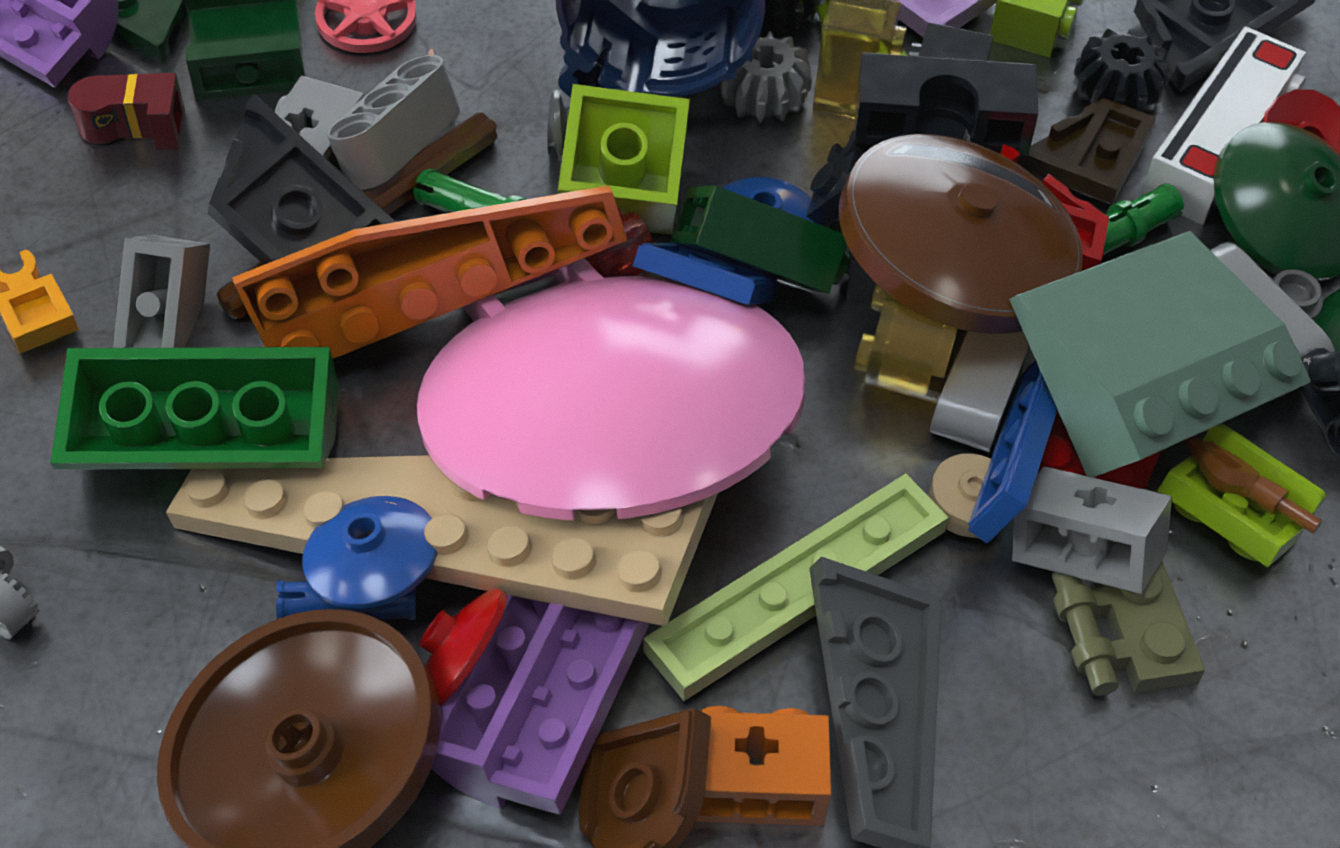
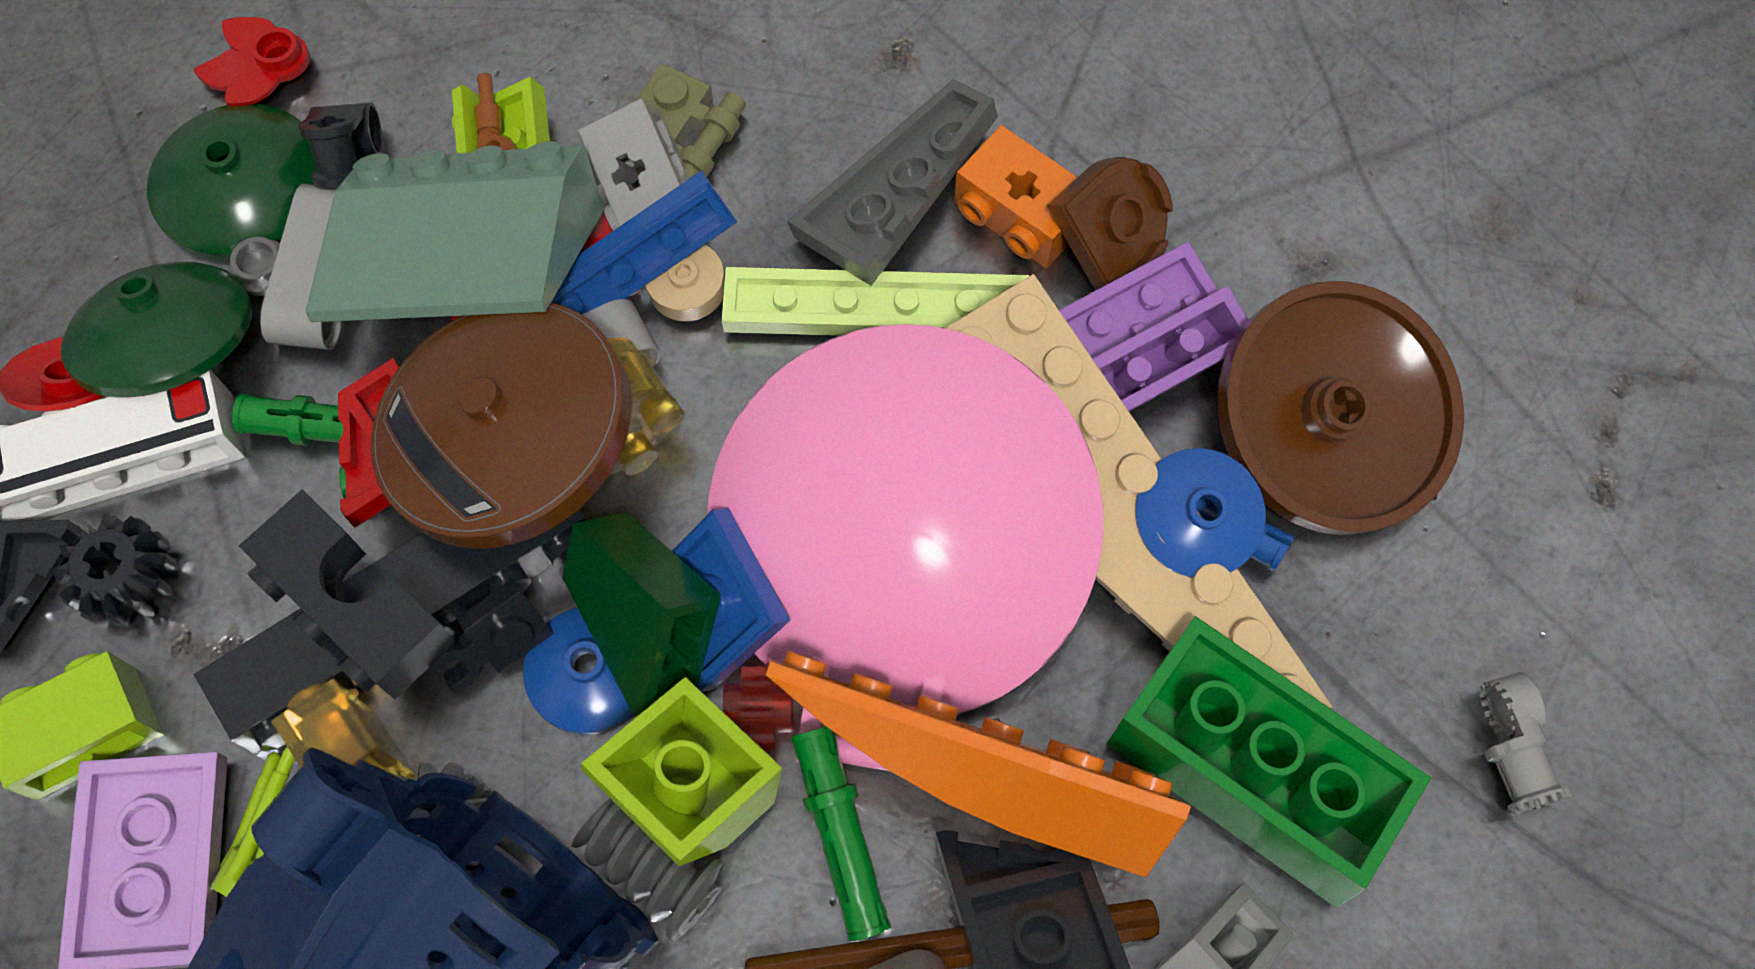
camera: 140 degrees left, 15 degrees up
red dish [419,587,507,706] -> none
dark brown wing [1017,98,1156,205] -> none

